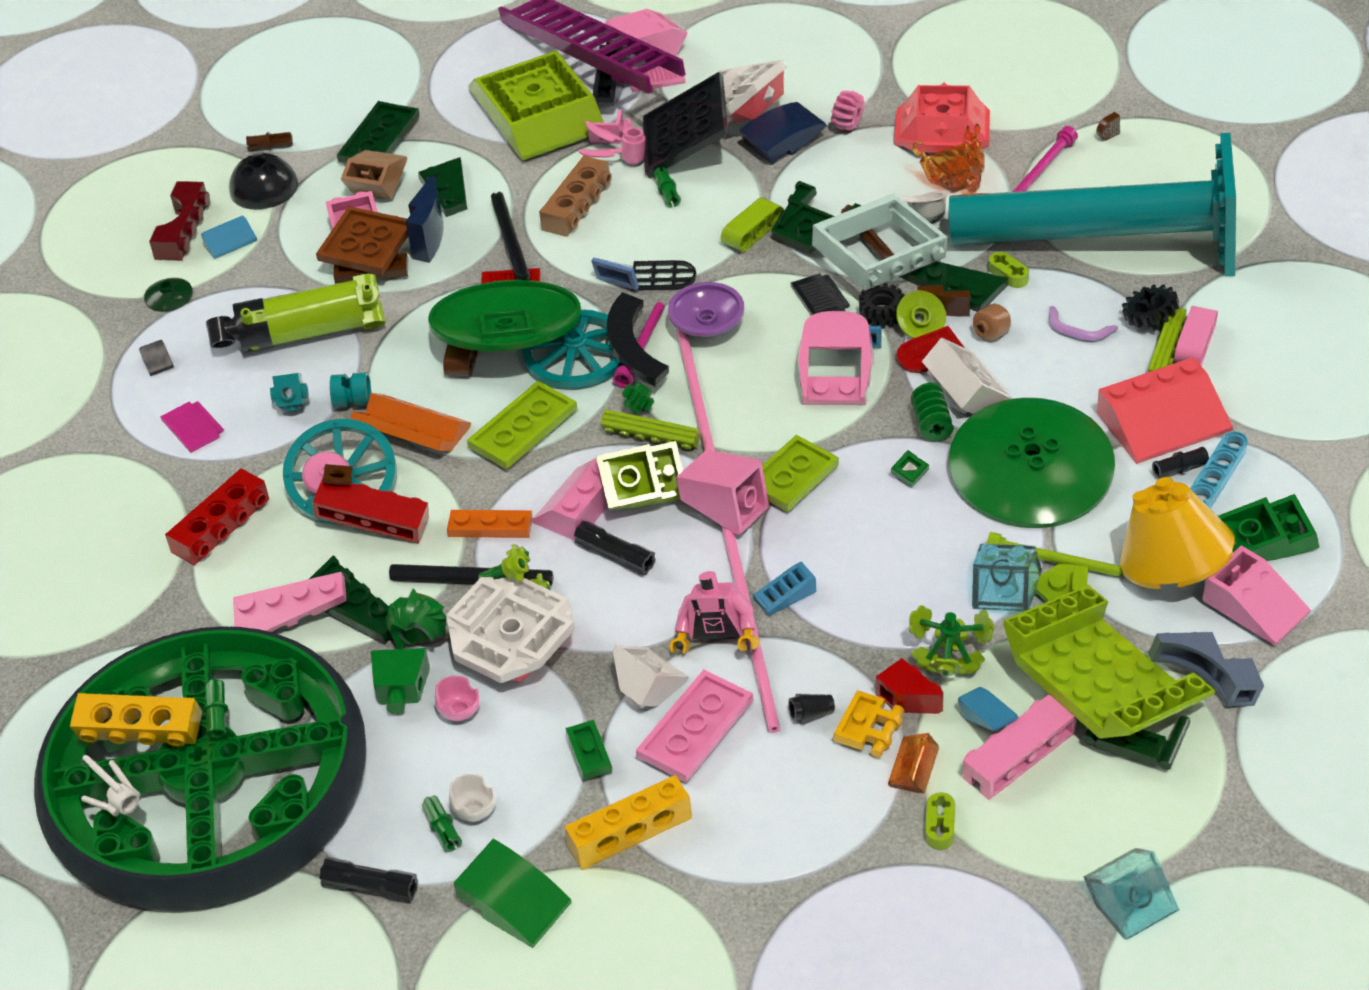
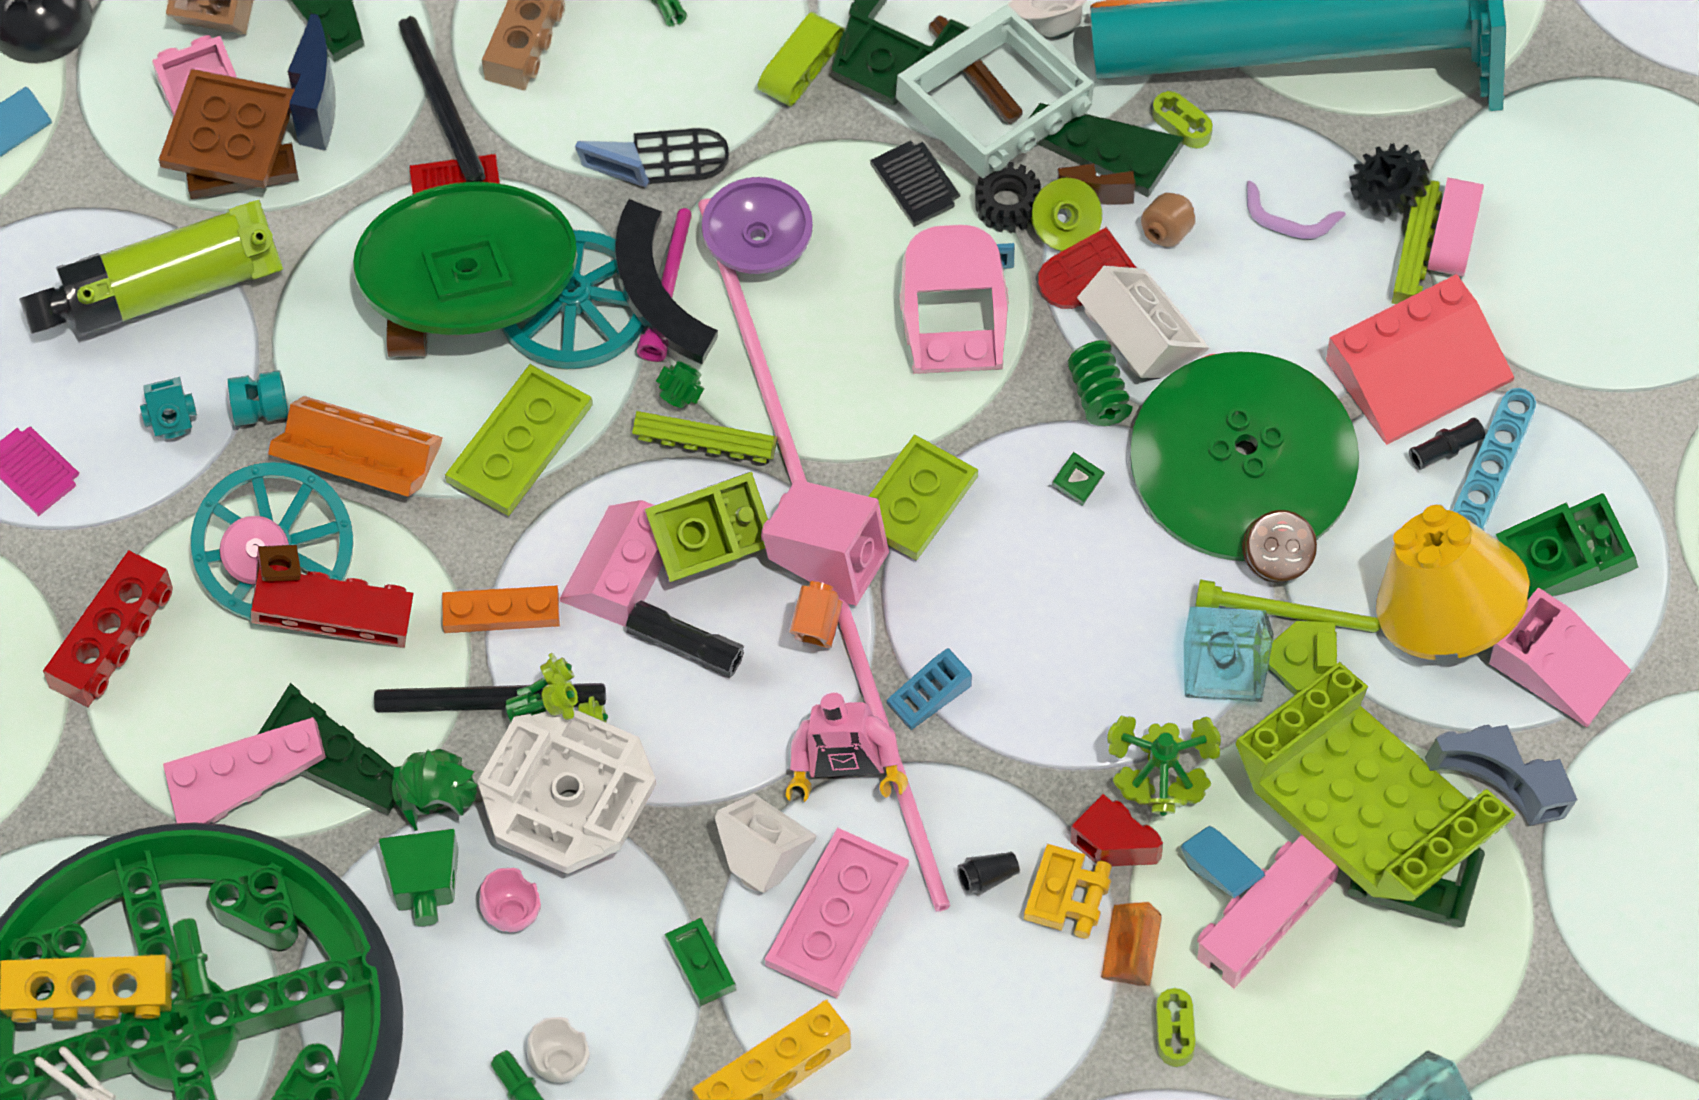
camera: 10 degrees left, 15 degrees up
none -> orange brick [789,581,843,648]
none -> head [1242,510,1317,583]

